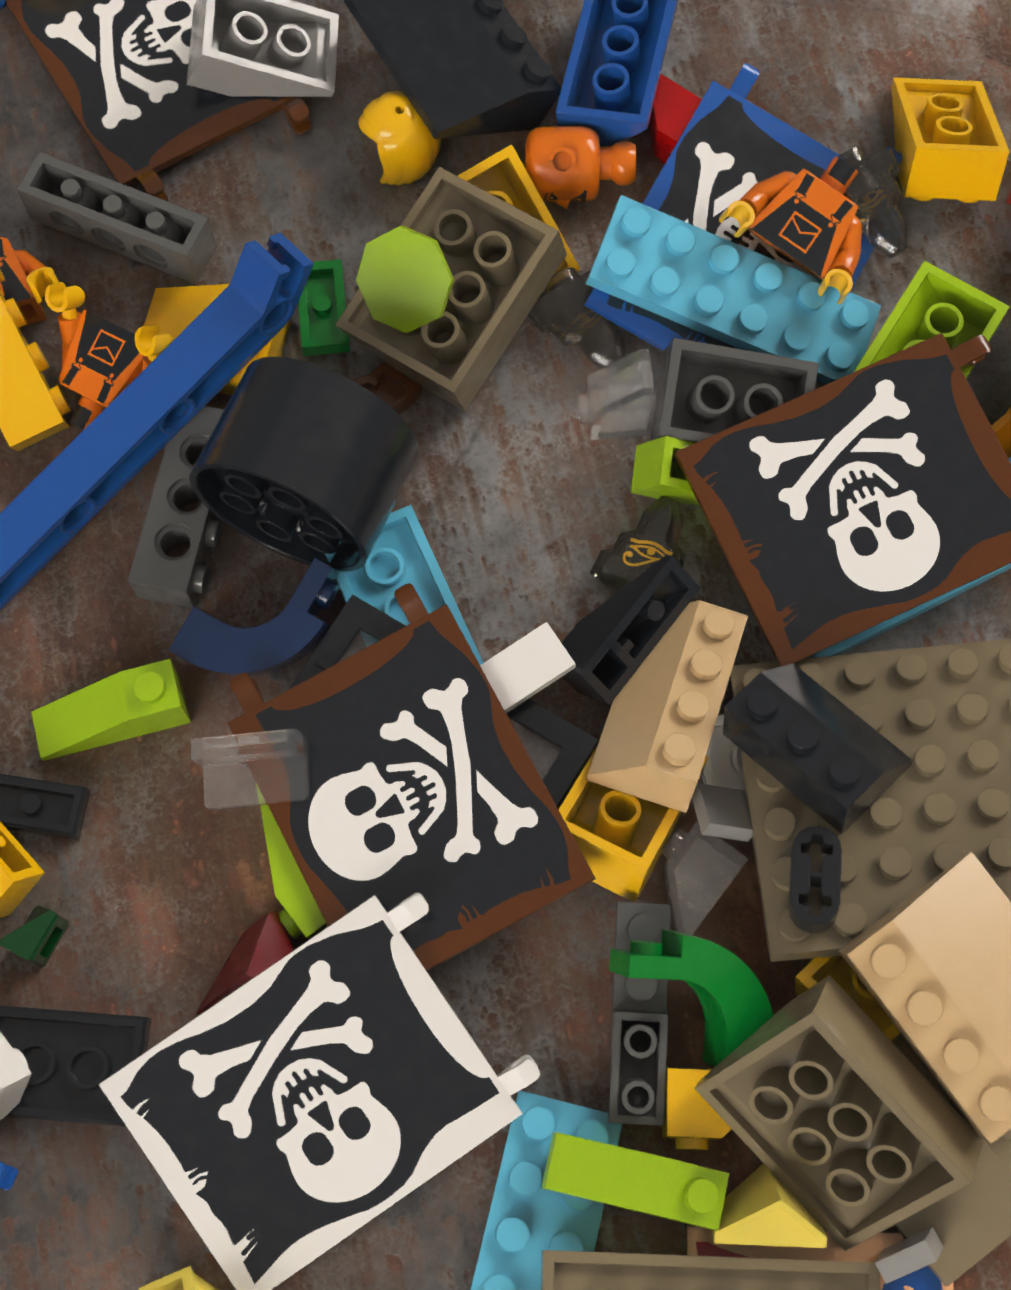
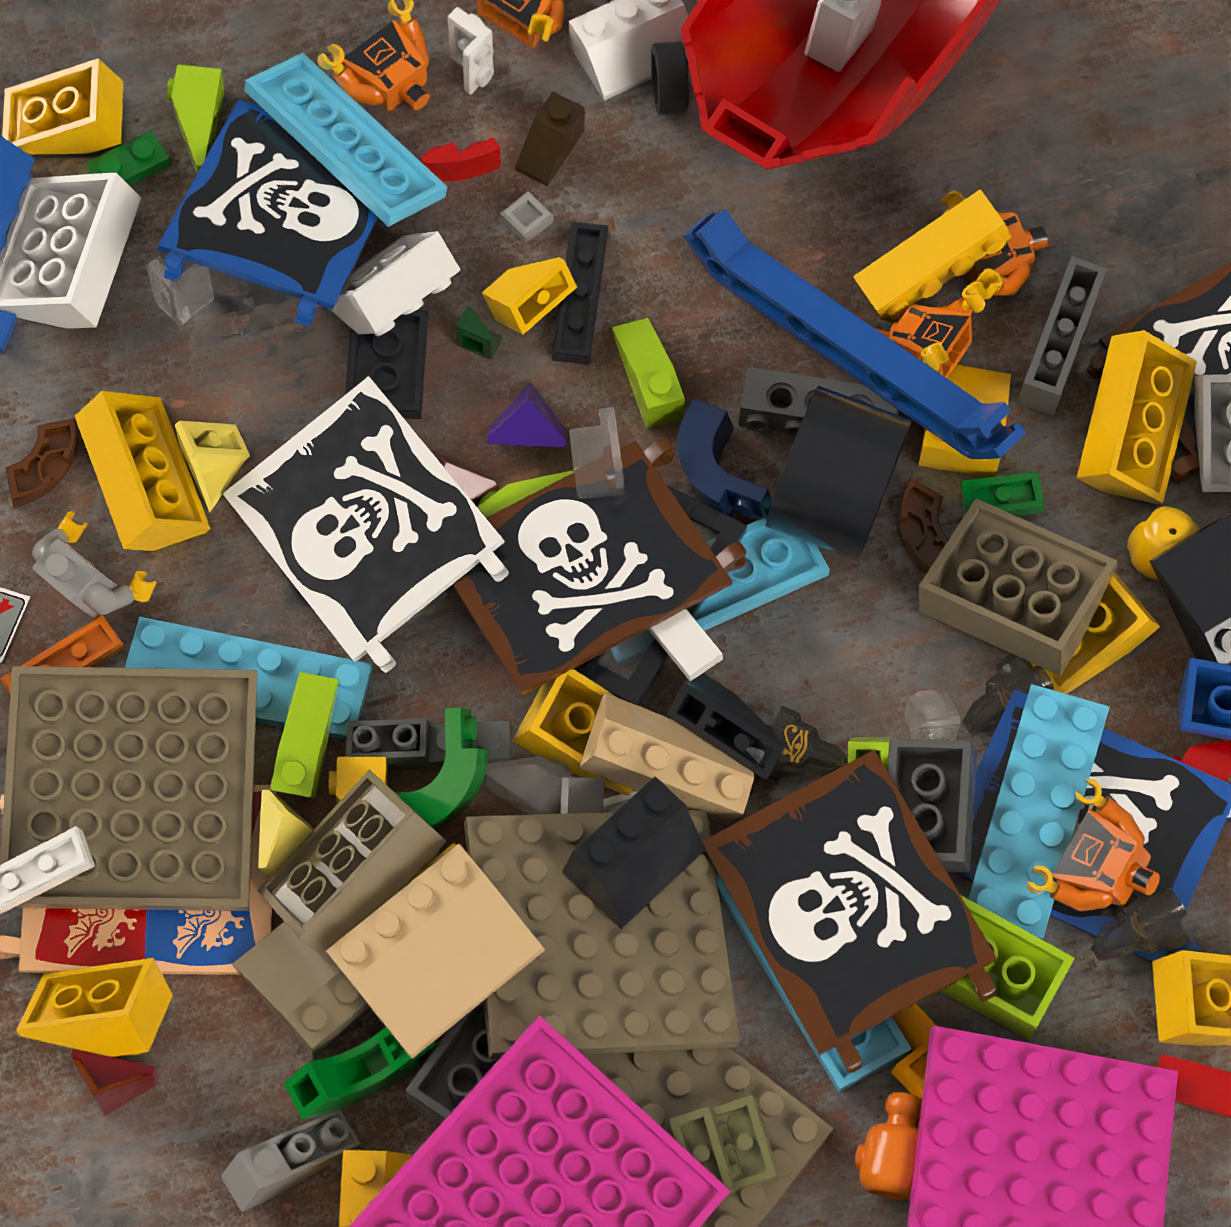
camera: 85 degrees right, 5 degrees down
lime piece [356,225,454,334] -> none
orange piece [525,125,636,209] -> none
black beam [788,826,842,933] -> none
light grey tile [875,1227,944,1284] -> none
none -> dark purple slope [487,382,567,447]
none -> yellow slope [1077,330,1197,504]

